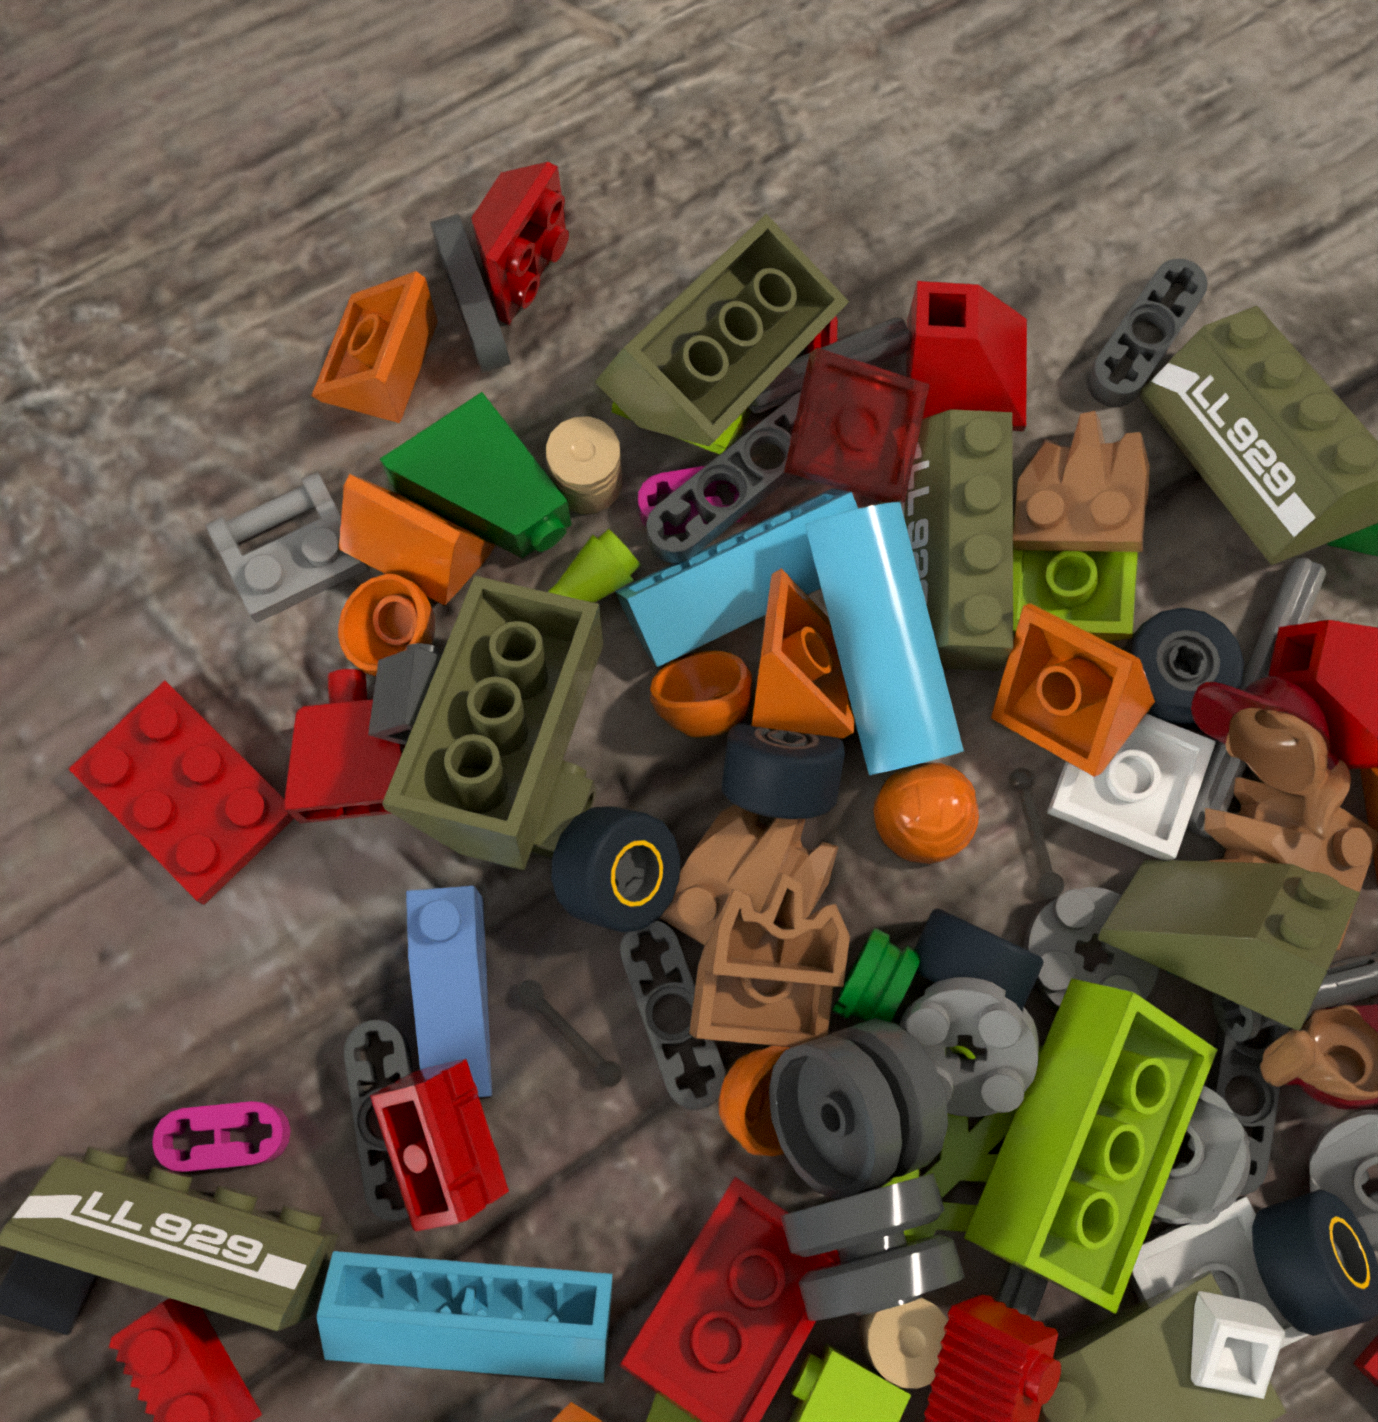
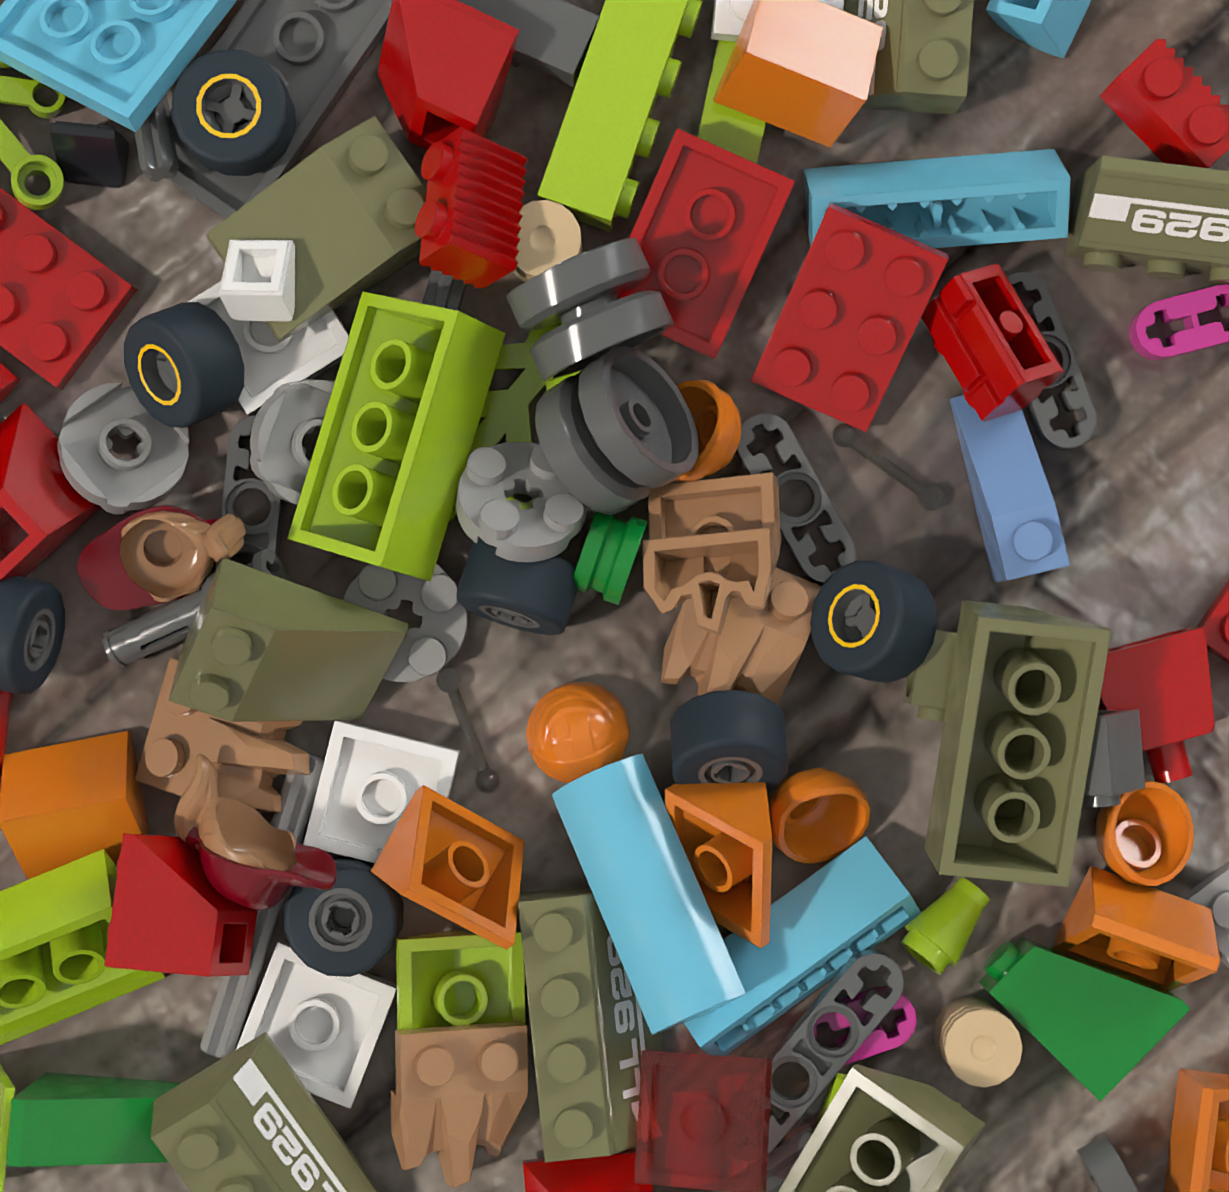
camera: 175 degrees right, 15 degrees up
none -> white plate [236,939,397,1109]
none -> red plate [751,203,949,432]

